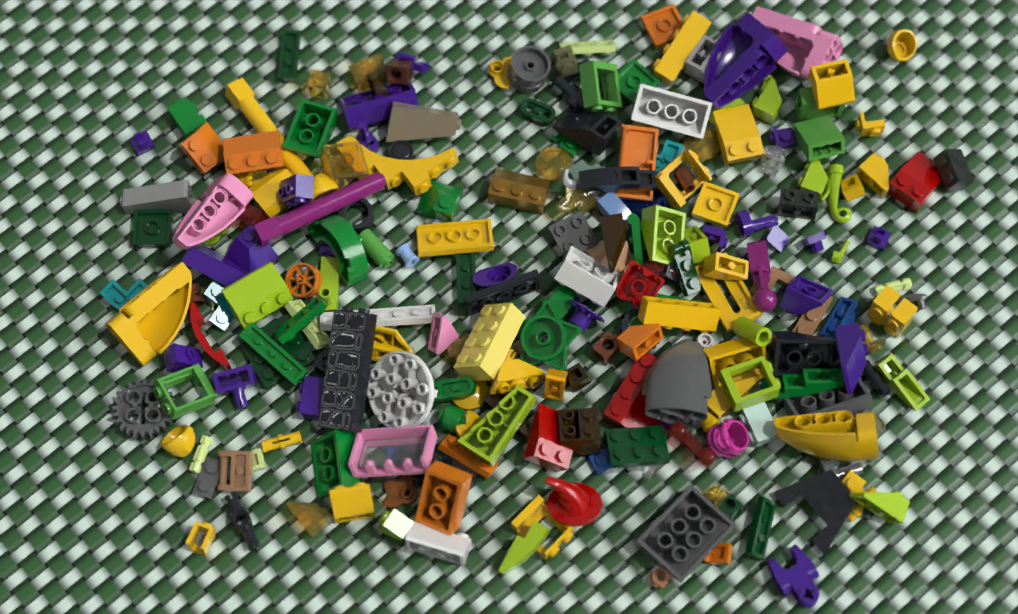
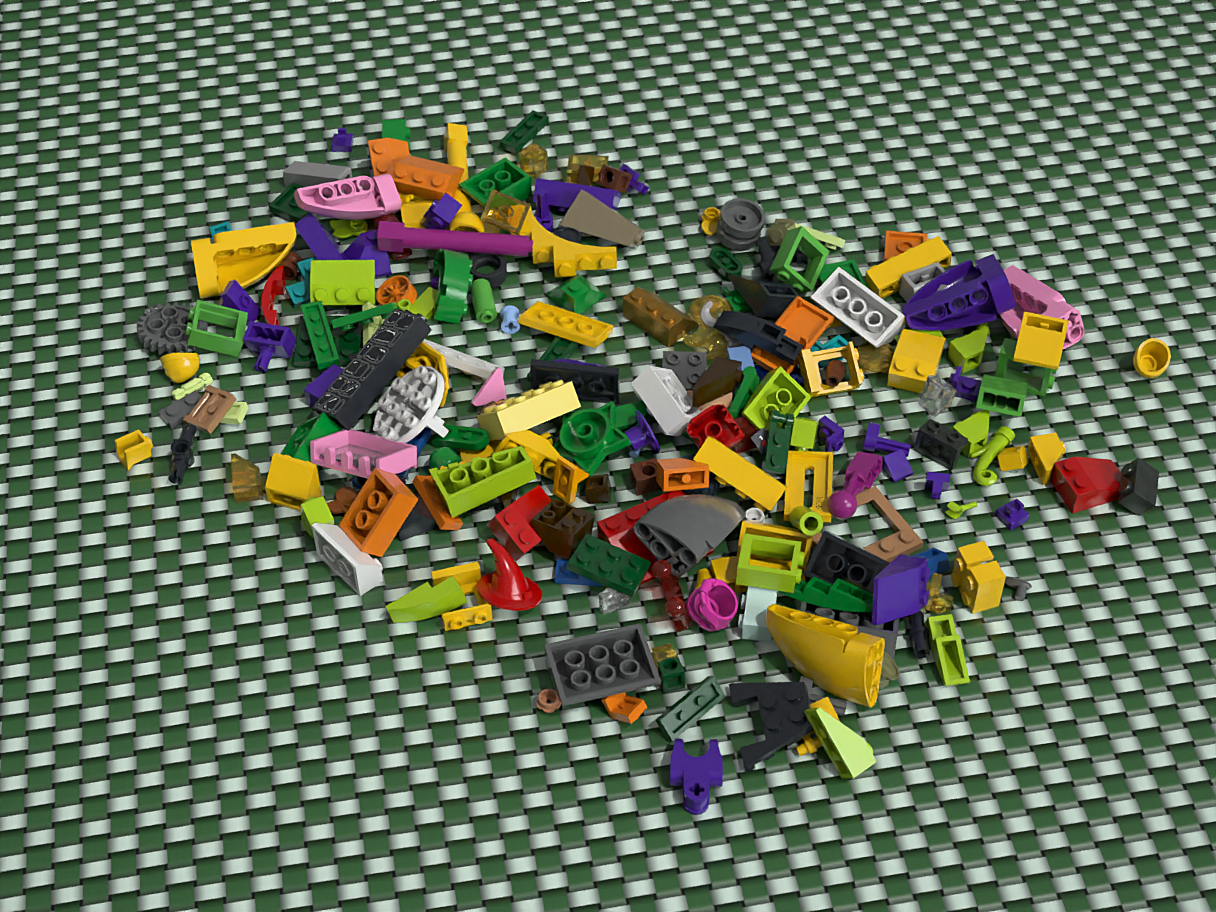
camera: 30 degrees right, 20 degrees down
yellow pin [261,431,303,453] -> none
yellow plate [691,181,740,229] -> none
yellow slope [703,252,749,280] -> none
dark purple slope [780,275,834,315] -> none
yellow bracket [855,112,885,137] -> none
yellowish green axle [874,278,912,296] -> none

